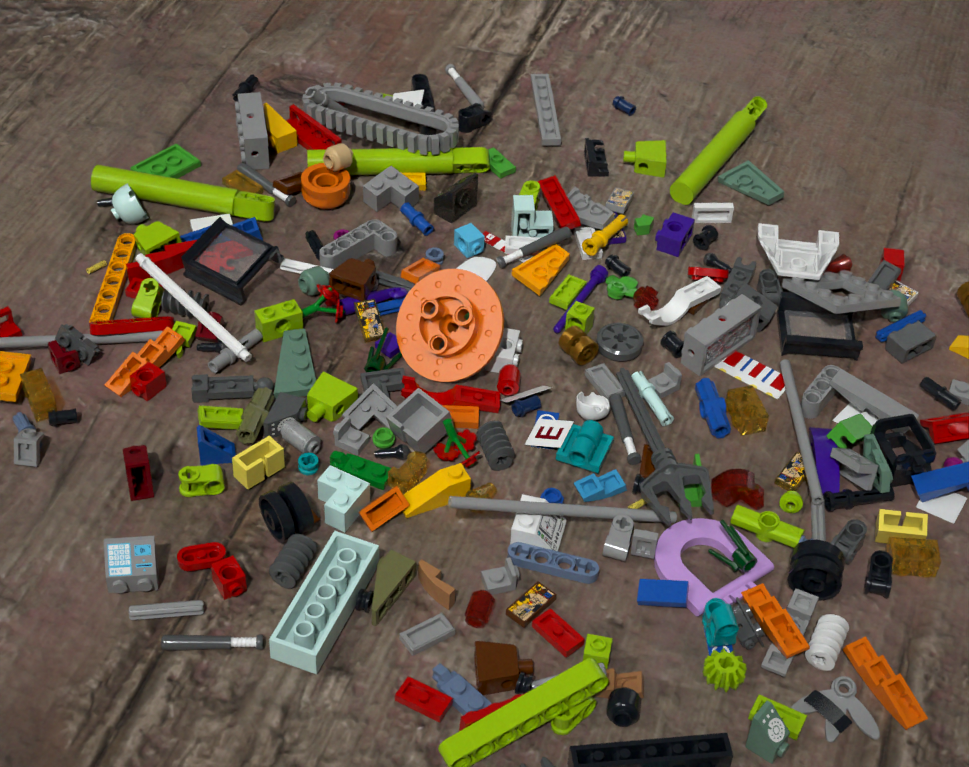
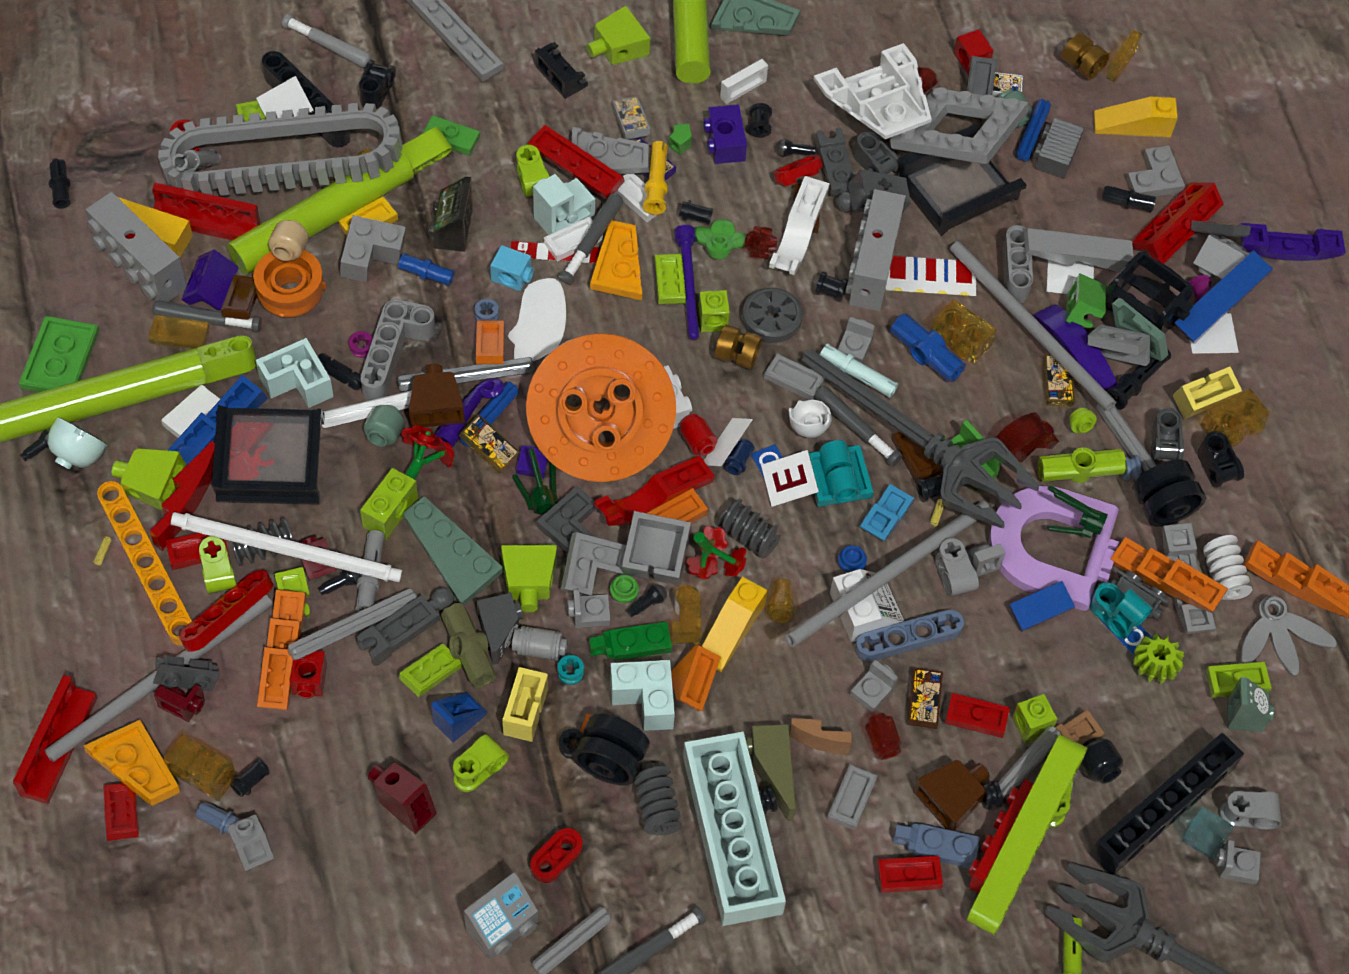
camera: 35 degrees left, 15 degrees up
red brick [211,555,247,600] -> none
black sticker [804,690,852,733] -> none
none -> dark purple panel [181,249,238,311]
none -> light aqua brick [256,338,334,408]
none -> light grey axle [288,589,417,660]

